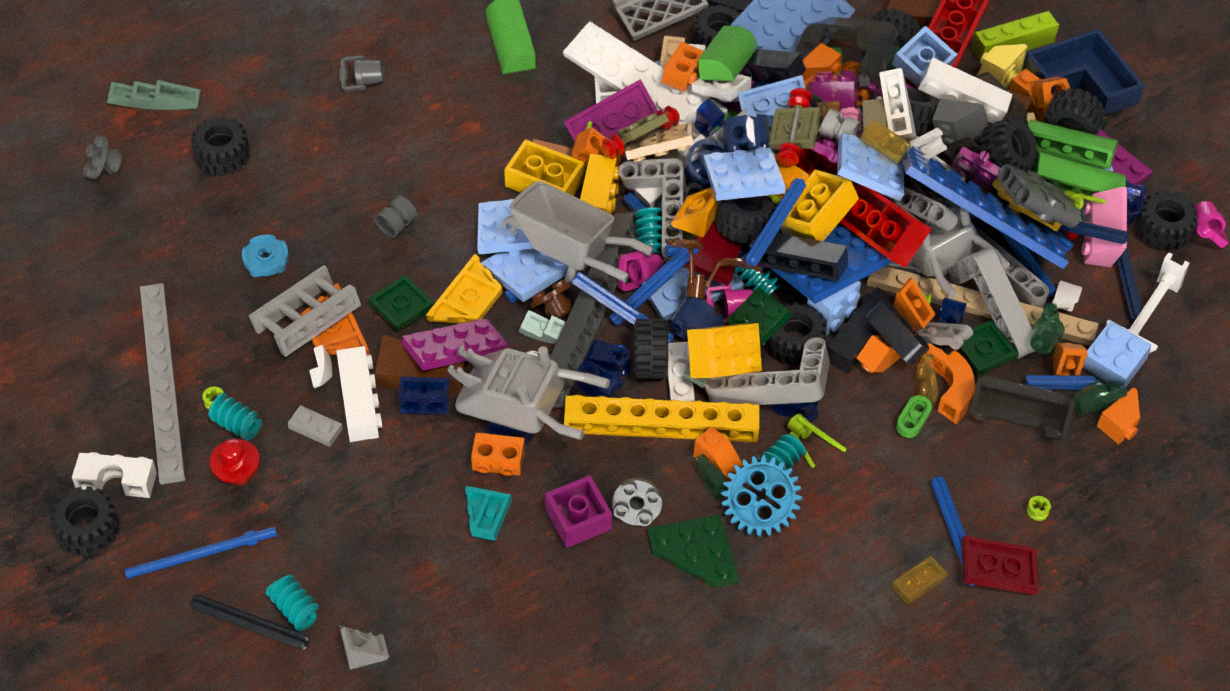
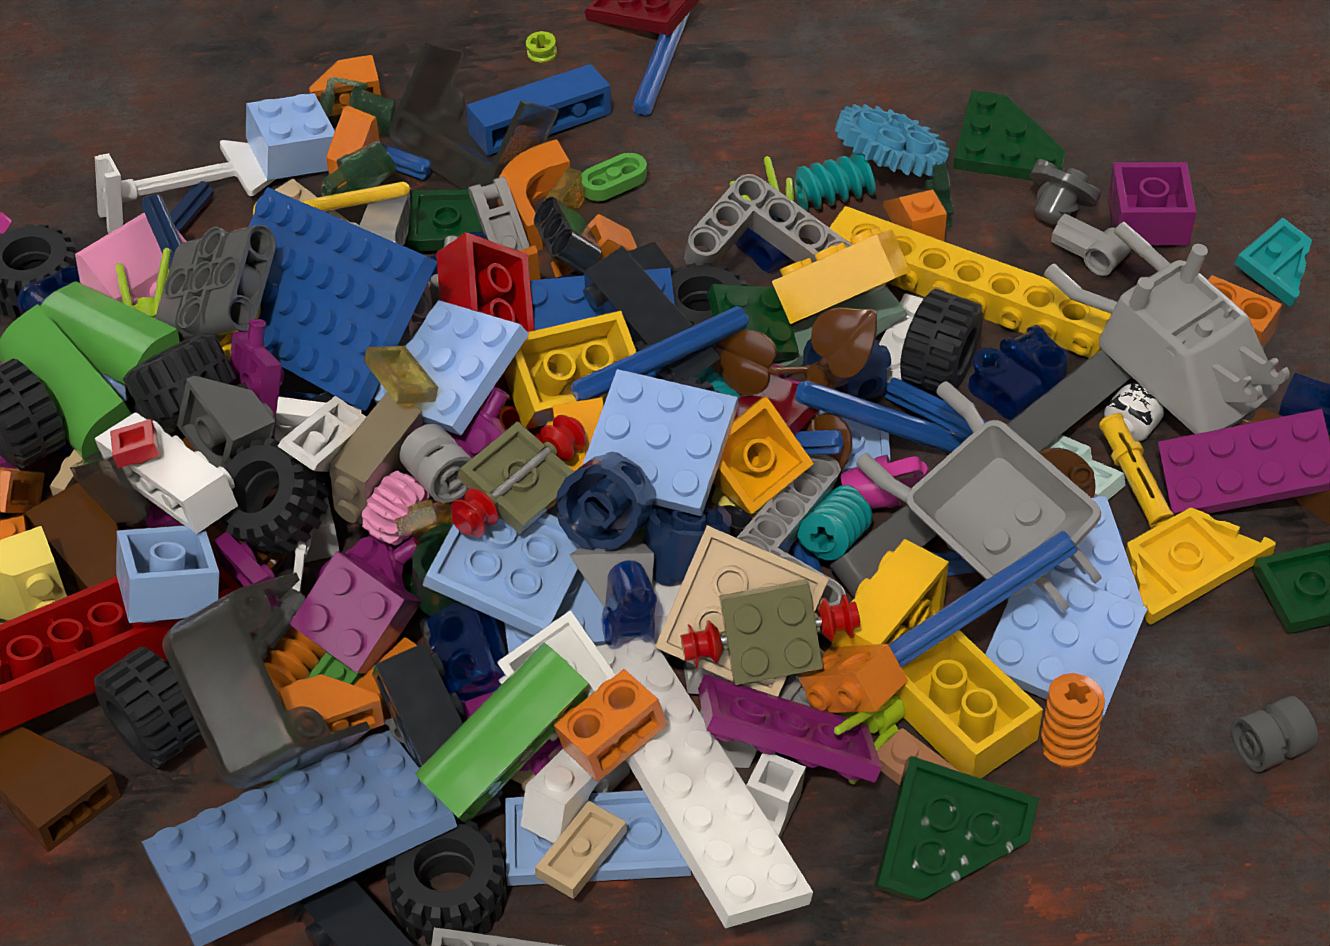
camera: 150 degrees left, 5 degrees down
clear yellow plate [892,556,948,605] -> none
none -> red plate [110,419,159,468]
none -> yellow piece [253,182,410,215]
none -> blue brick [466,64,611,156]
none -> dark green plate [874,756,1039,903]
none -> blue axle [889,531,1077,667]
none -> orange piece [1041,673,1105,768]
none -> light grey piece [1051,214,1131,276]
none -> yellow pin [1099,413,1174,528]

